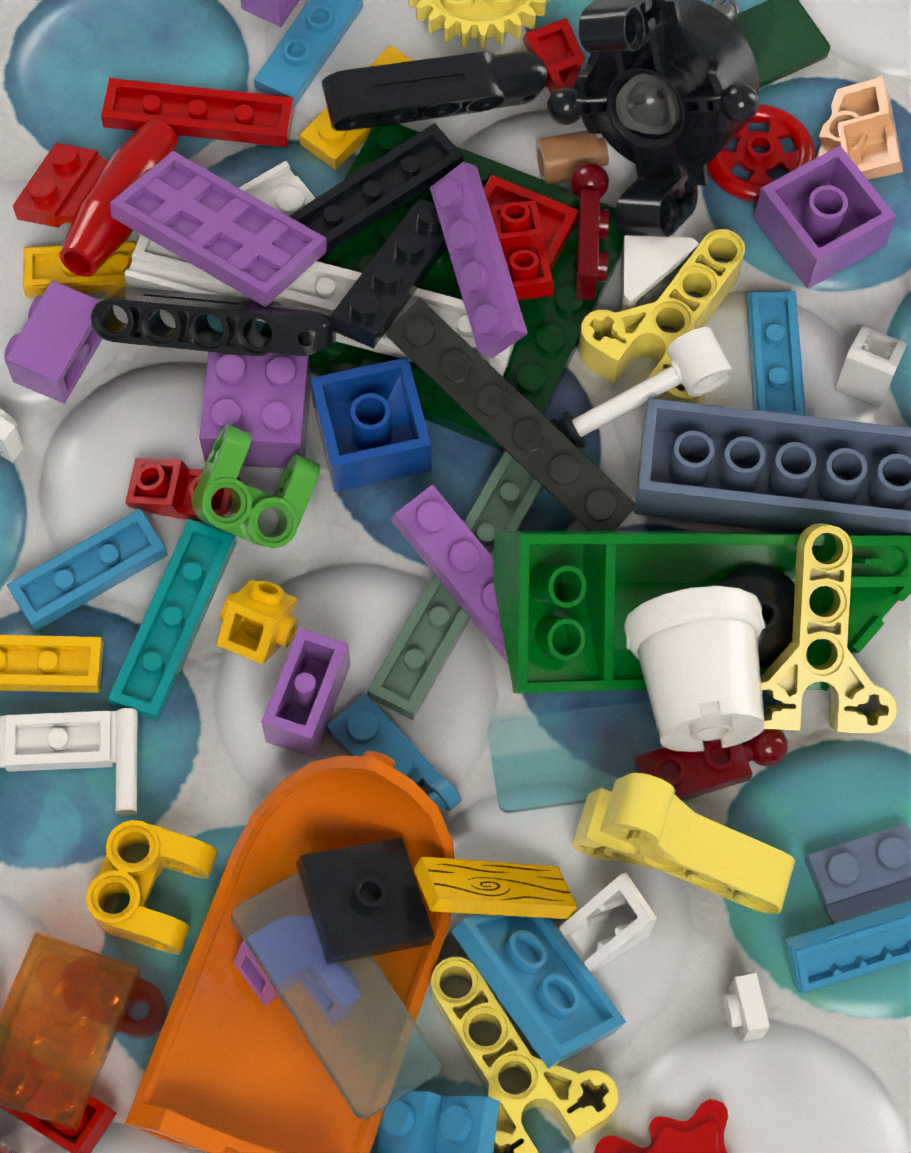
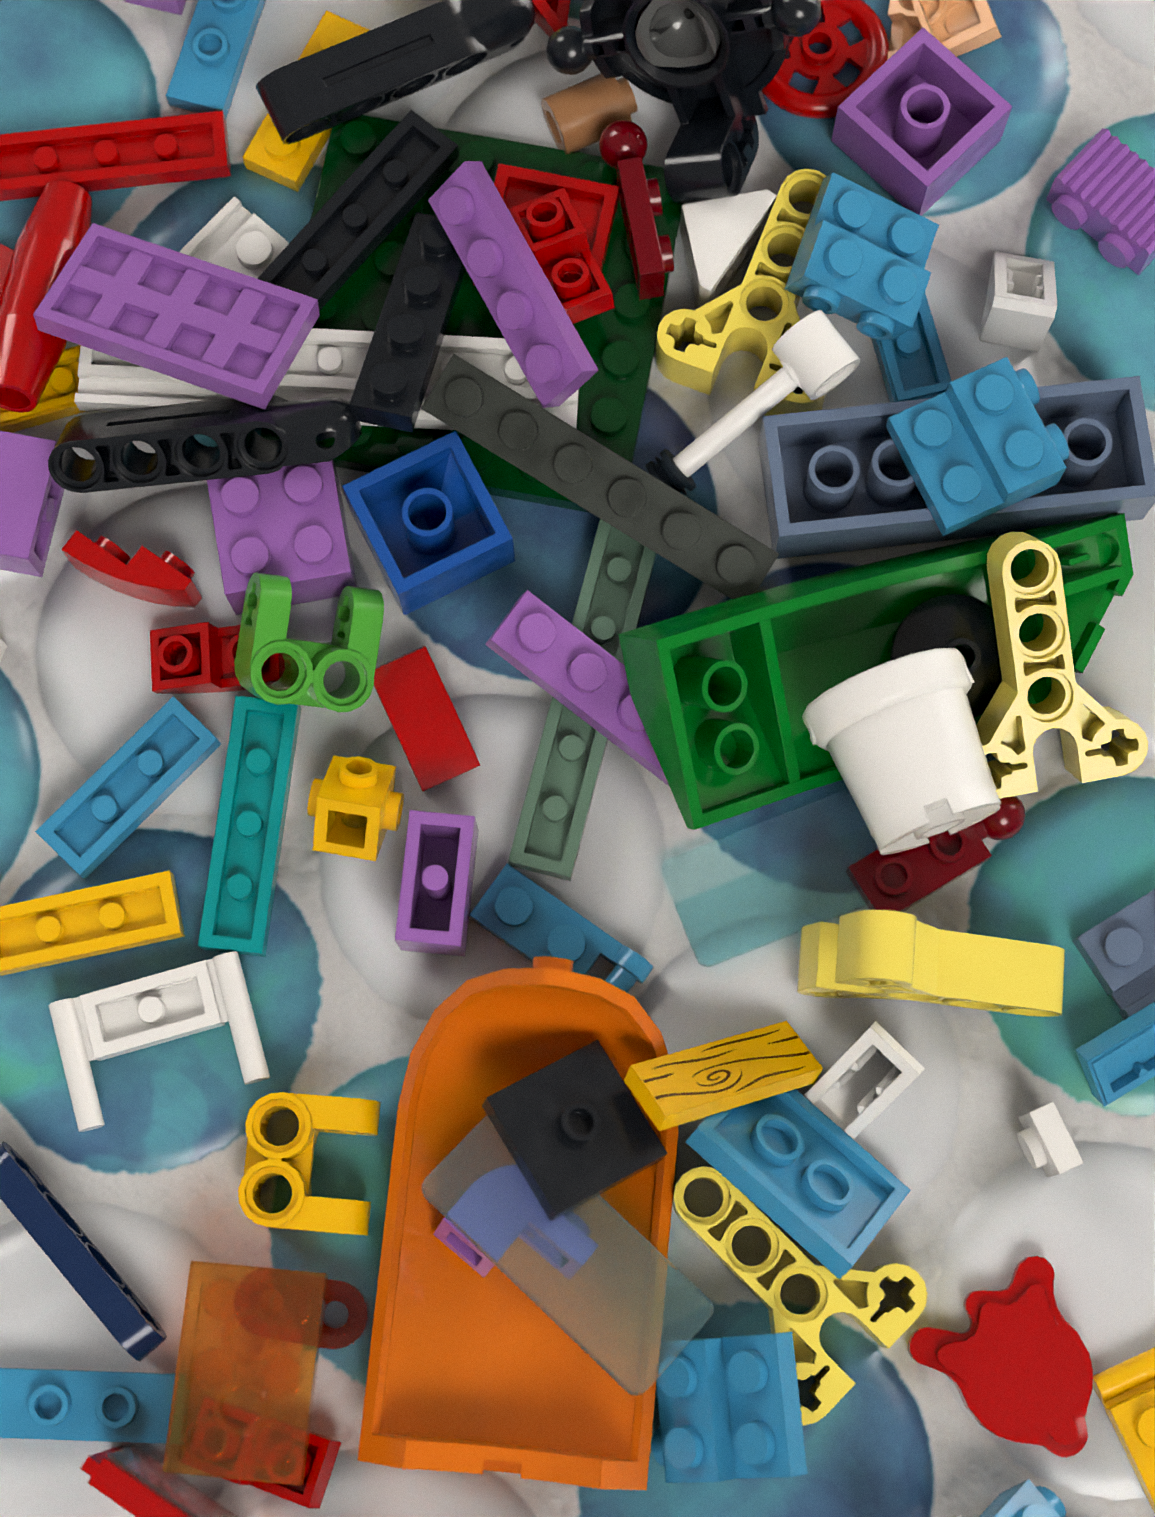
camera: 10 degrees left, 10 degrees up
none -> red slope [61,530,202,608]
none -> red slope [374,646,480,792]
none -> dark azure plate [785,172,939,340]
none -> dark azure plate [886,357,1069,536]

